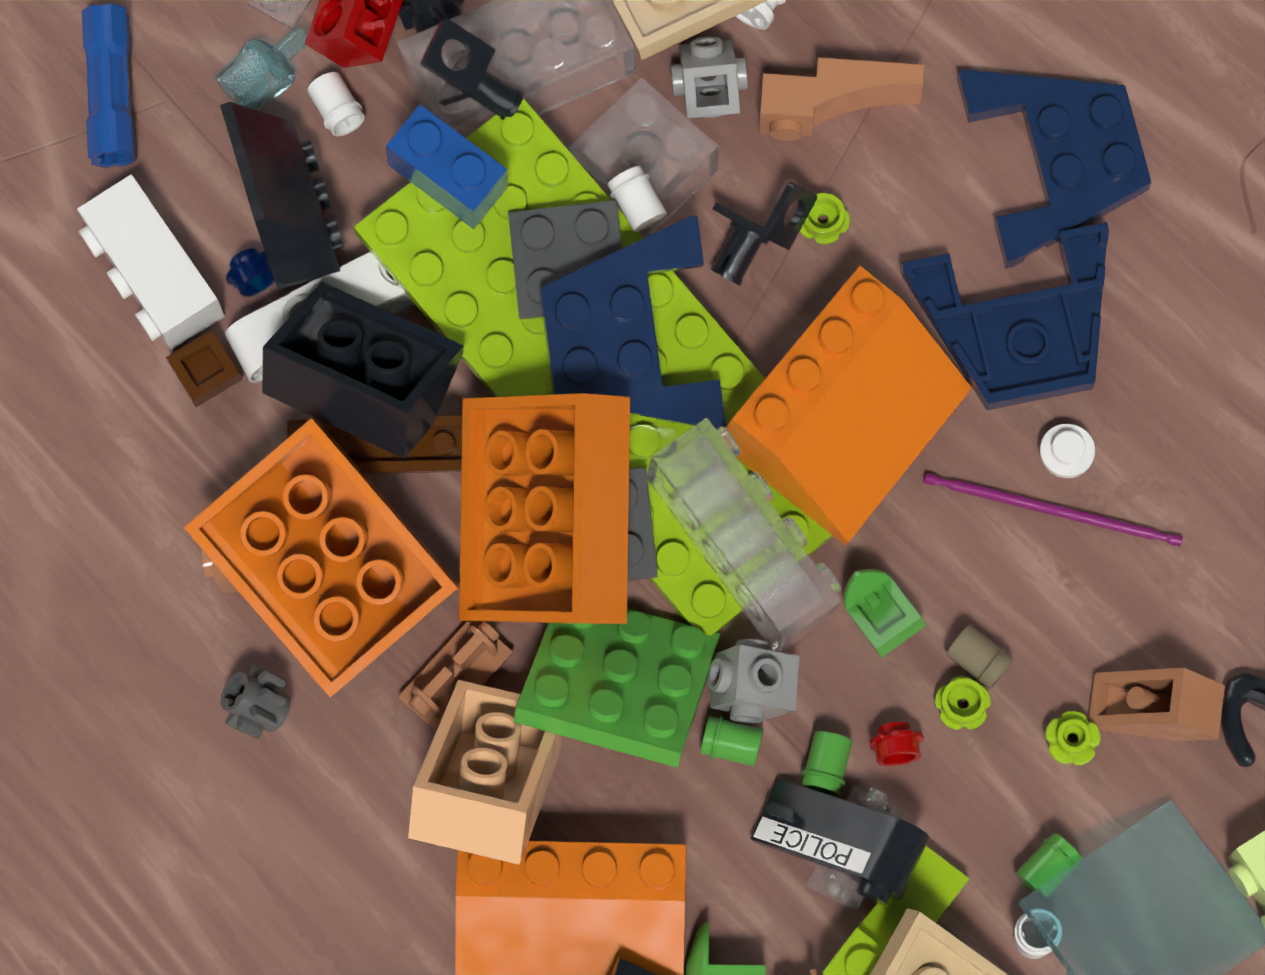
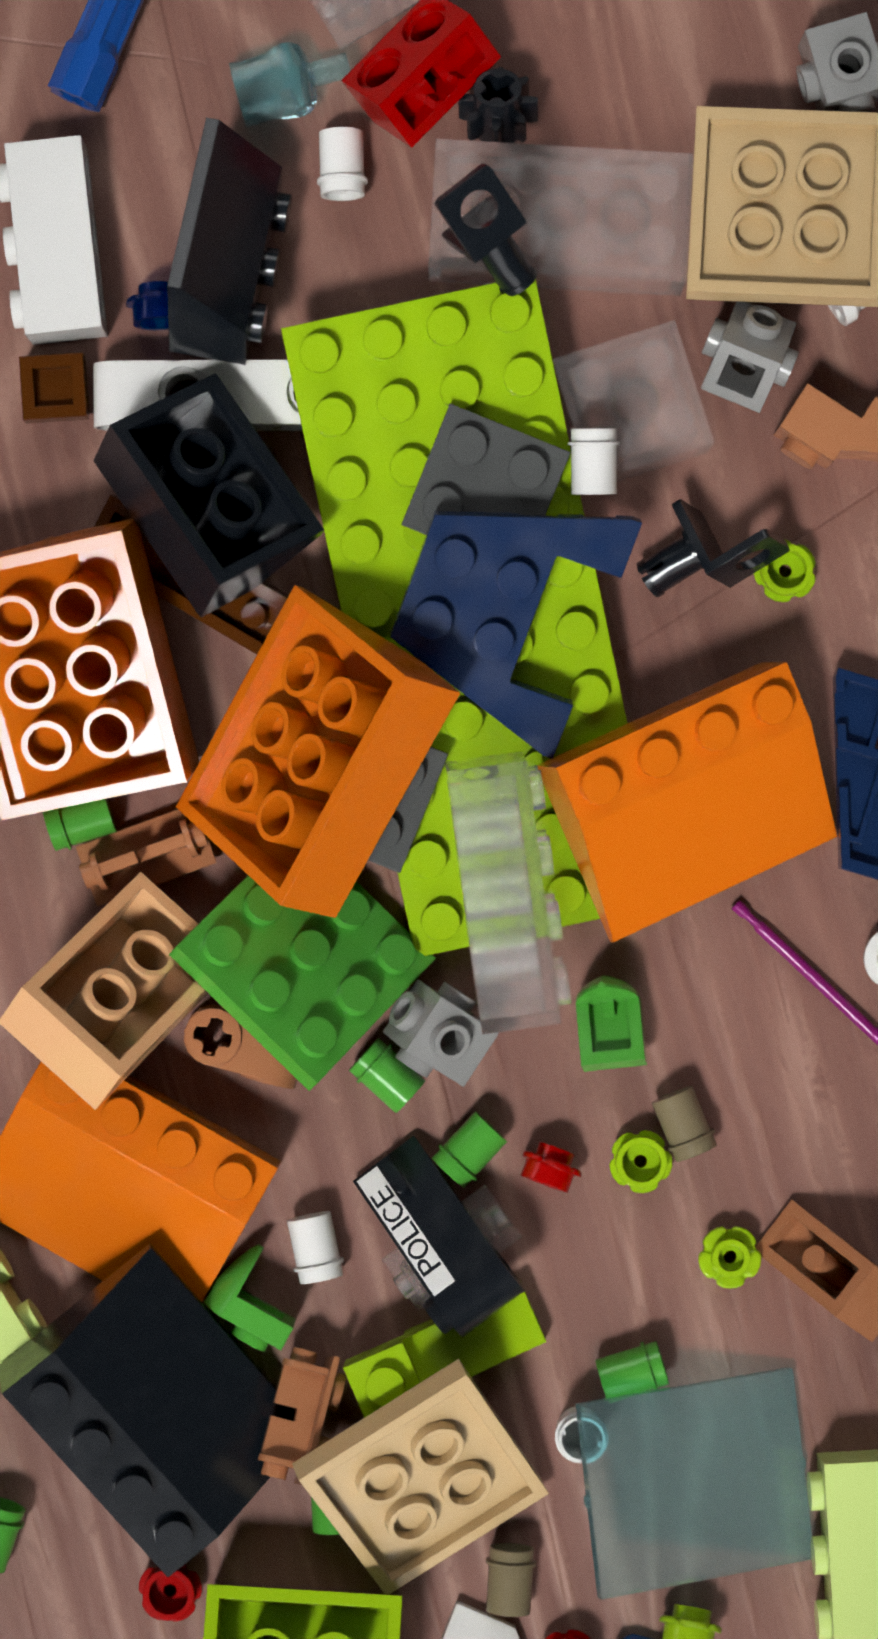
camera: 20 degrees right, 15 degrees up
blue brick [386,104,507,229] -> none
none -> bright green piece [43,799,117,851]
none -> nougat piece [184,1004,297,1089]
none -> white piece [287,1211,344,1284]

